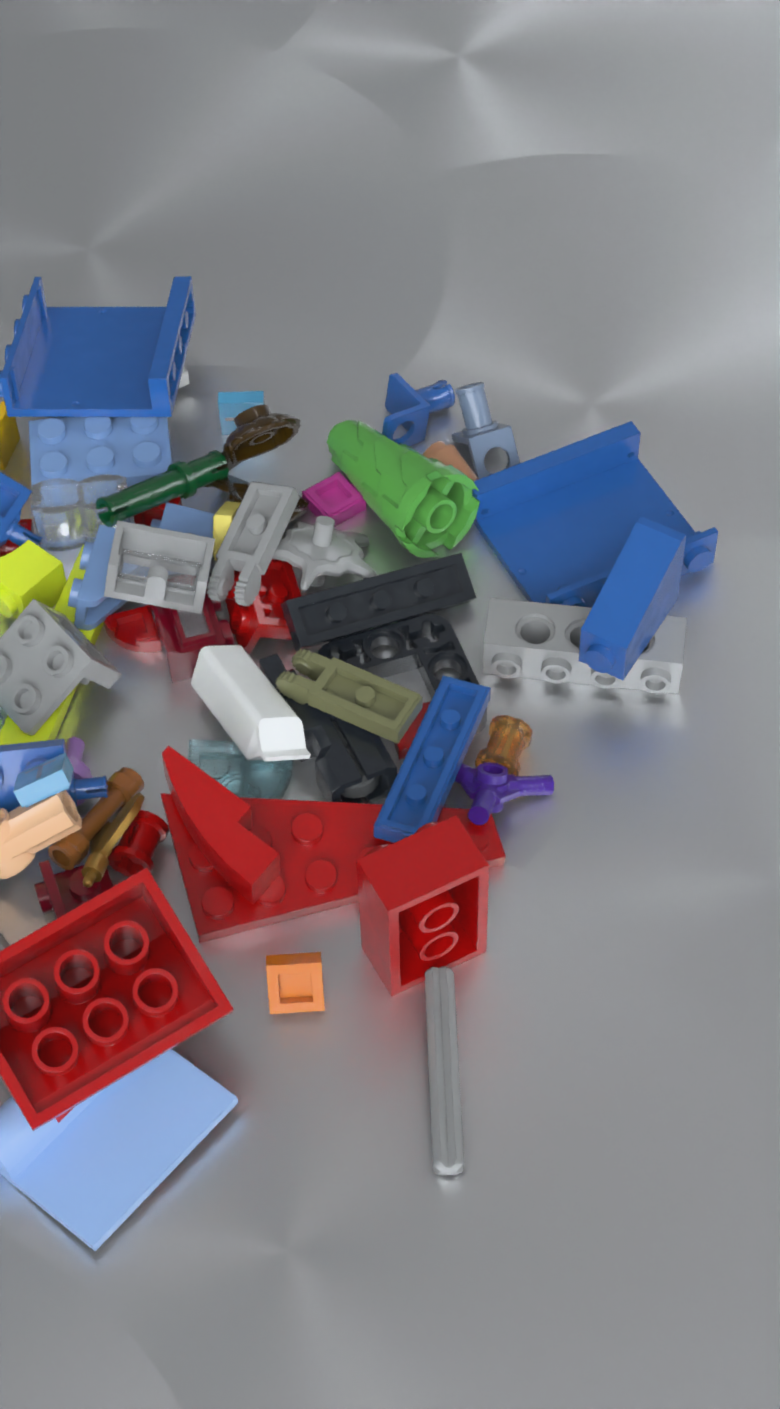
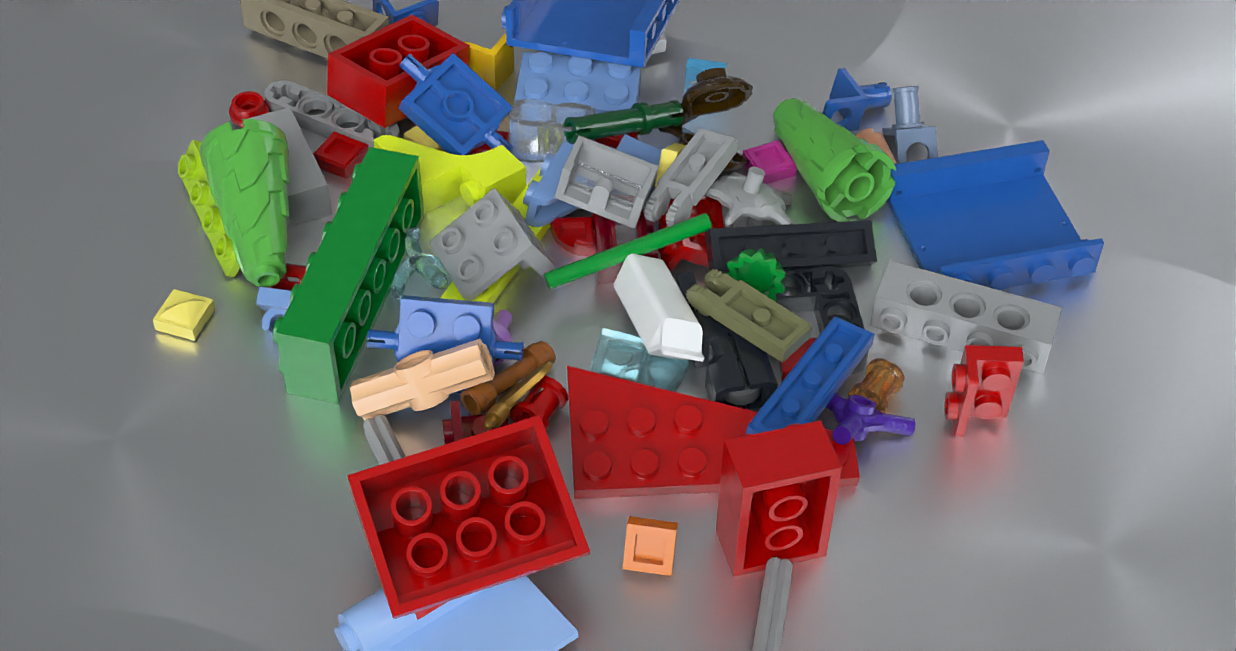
camera: 10 degrees right, 5 degrees down
dark azure tile [13,753,74,808] -> none
red slope [162,745,280,904] -> none
blue slope [578,516,686,680] -> none
none -> green bar [543,213,712,290]
none -> green piece [725,248,786,302]
none -> red bracket [944,345,1024,437]

